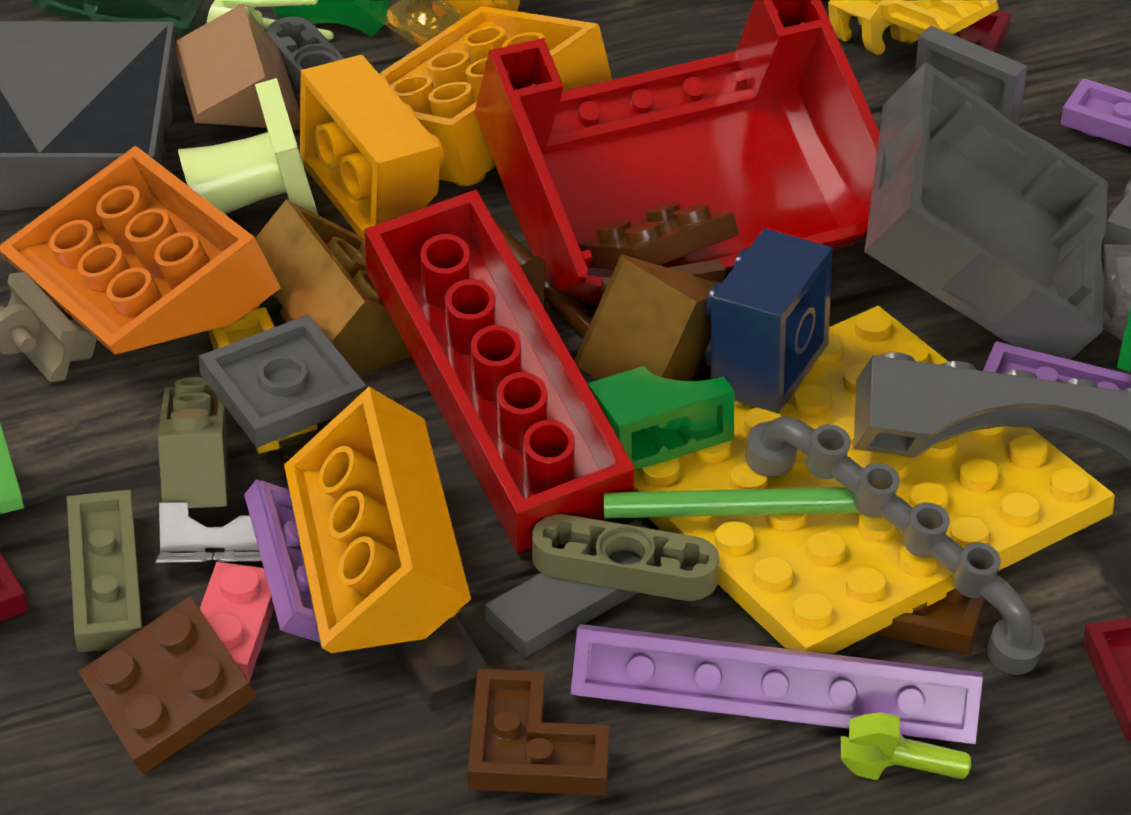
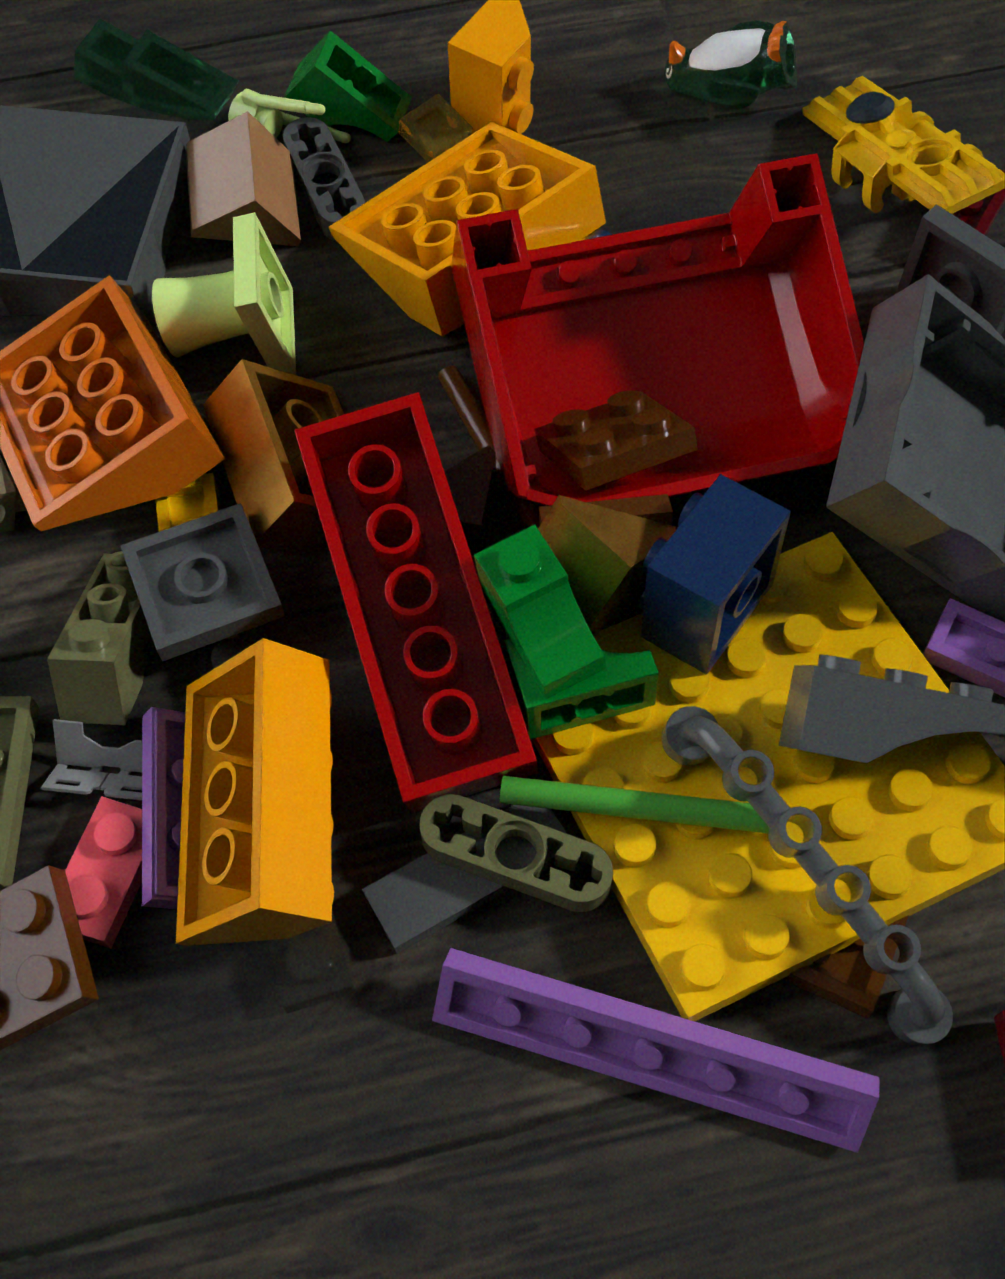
camera: 10 degrees right, 20 degrees up
light orange slope [300,54,444,239] -> none
reddish brown plate [468,668,610,796] -> none
lime bar [841,712,971,780] -> none
none -> green arch [474,524,606,699]

